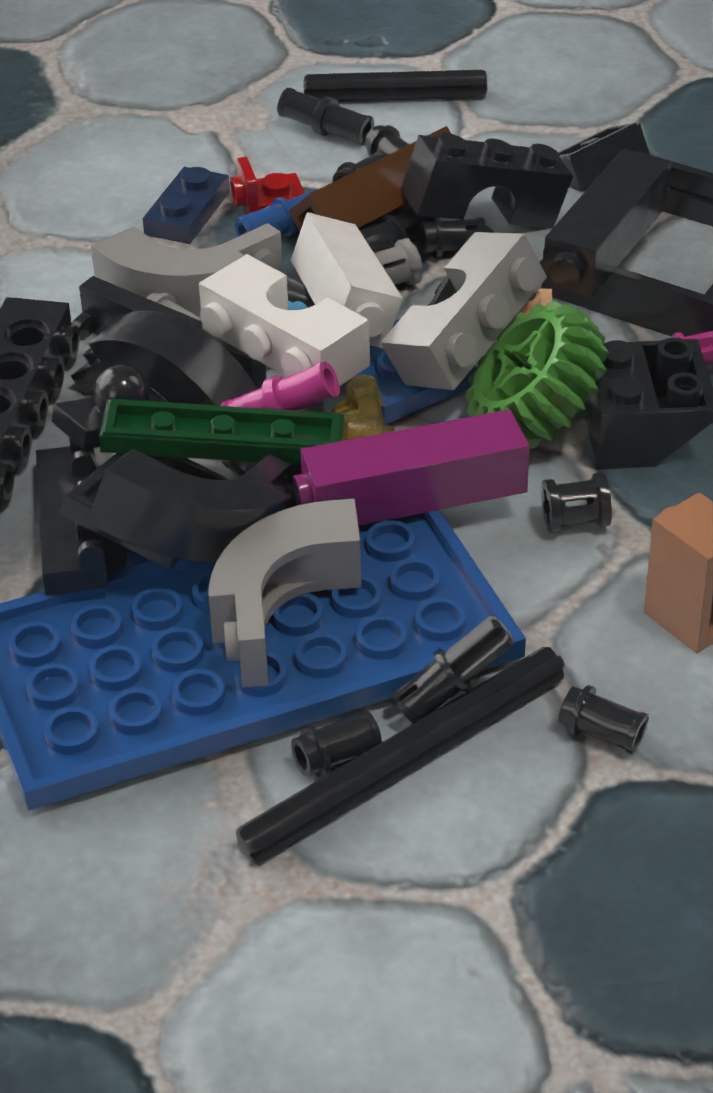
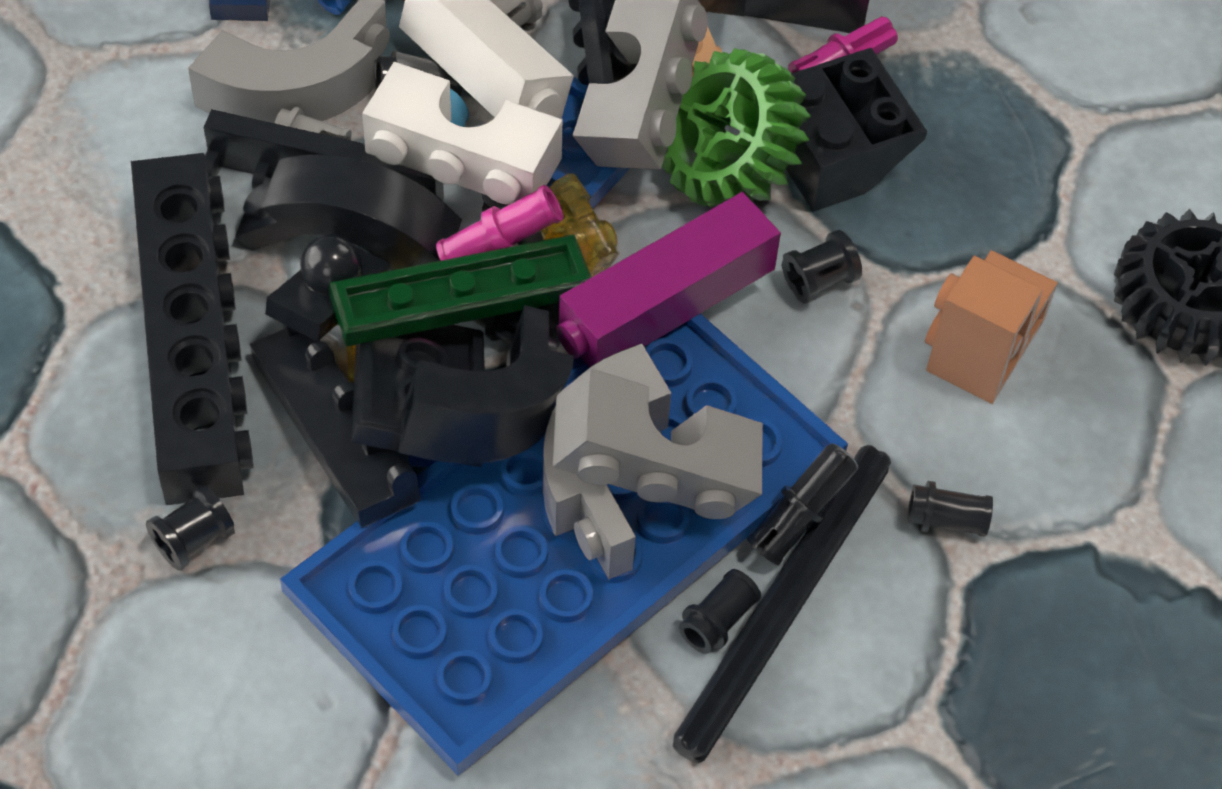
camera: 25 degrees left, 15 degrees up
none -> light grey arch [552,368,763,519]

